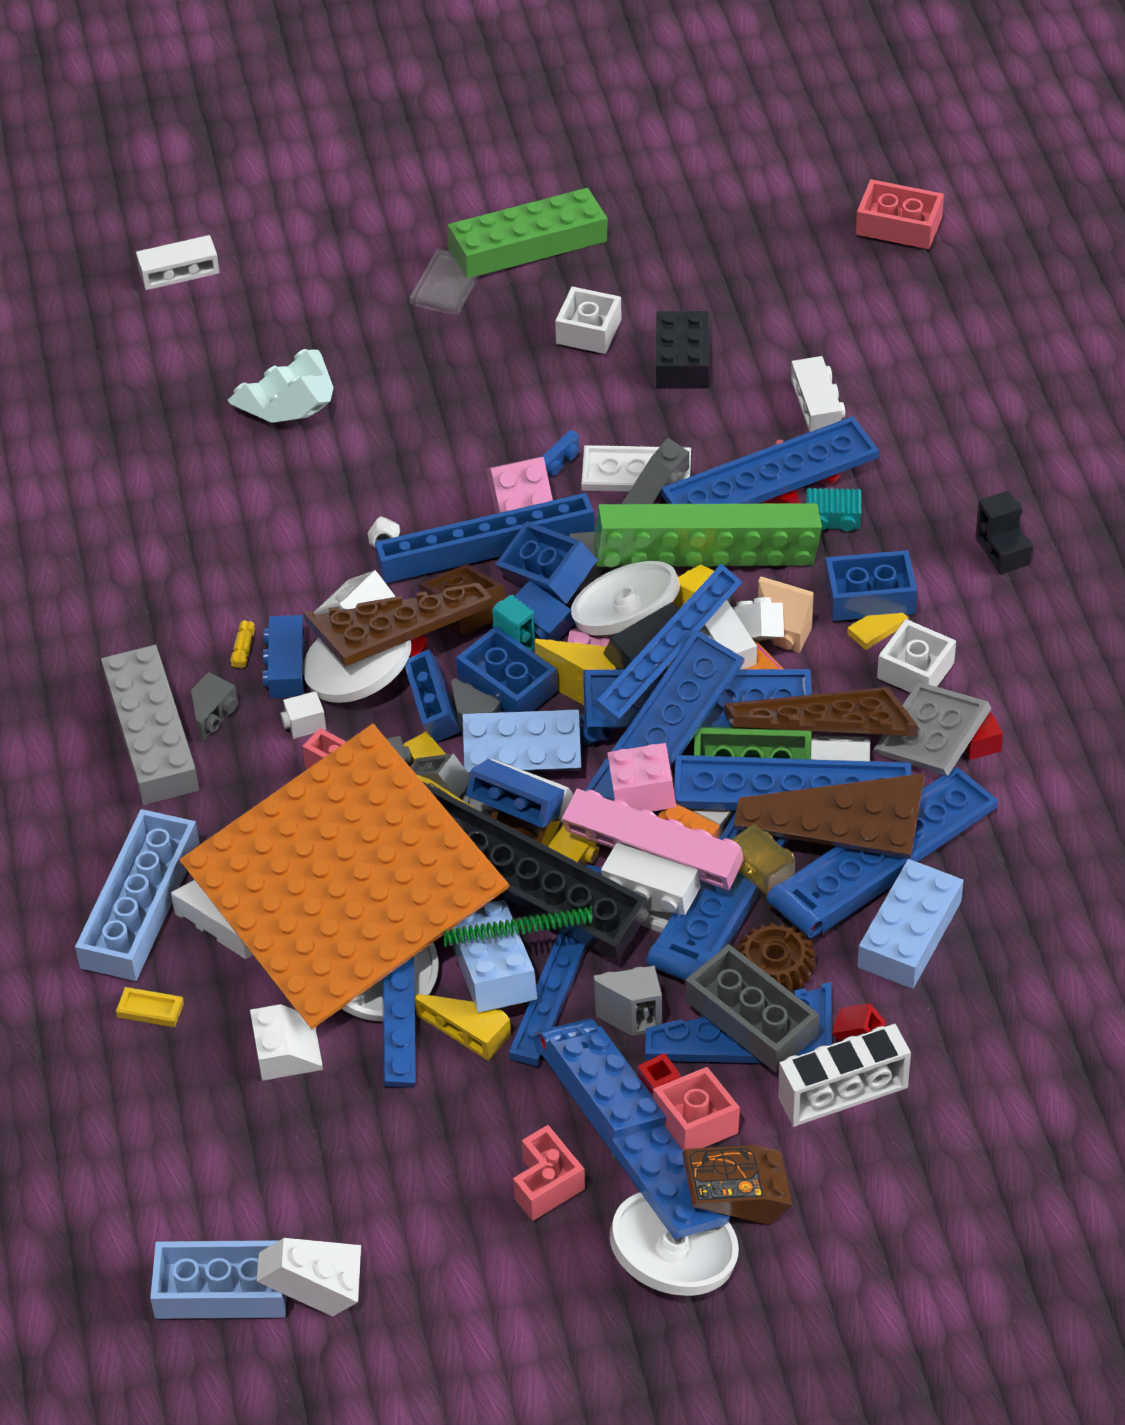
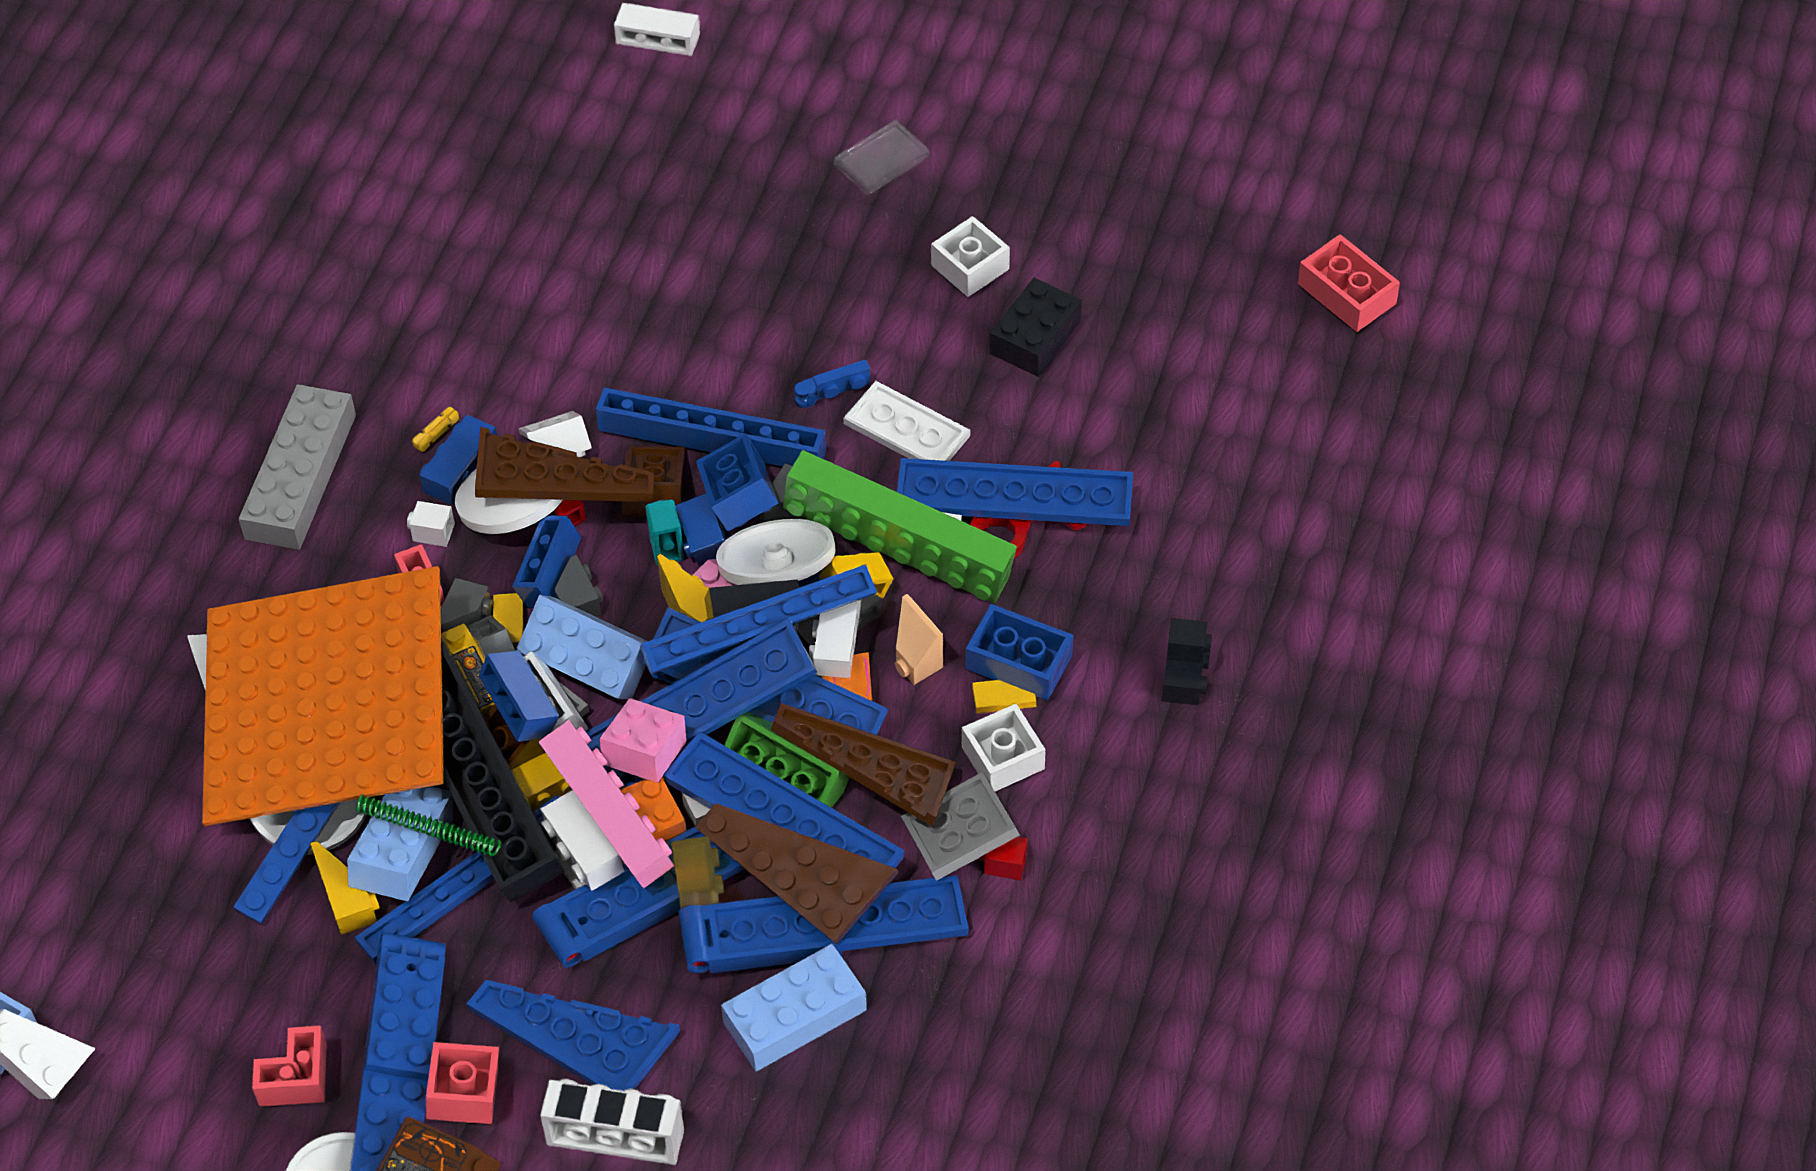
camera: 30 degrees right, 5 degrees up
light blue brick [75,809,200,981] -> none
yellow tile [116,987,184,1027] -> none
dark grey slope [191,672,238,741] -> none
light aqua brick [228,349,333,423] -> none
white slope [250,1004,323,1081] -> none
white rock [368,516,400,548] -> none
bright green brick [448,188,608,279] -> none
blue brick [456,626,558,713] -> none
bright pink brick [486,457,553,514] -> none
light grey slope [594,966,662,1036] -> none
dark grey slope [622,438,690,504] -> none
red brick [638,1053,681,1096] -> none
dark grey brick [686,944,819,1073] -> none
white brick [732,597,784,642] -> none
reddish brown gear [735,921,816,993] -> none
white brick [791,356,845,432] -> none
teal brick [806,488,861,531] -> none
white slope [811,735,870,761] -> none
red brick [832,1003,886,1042] -> none

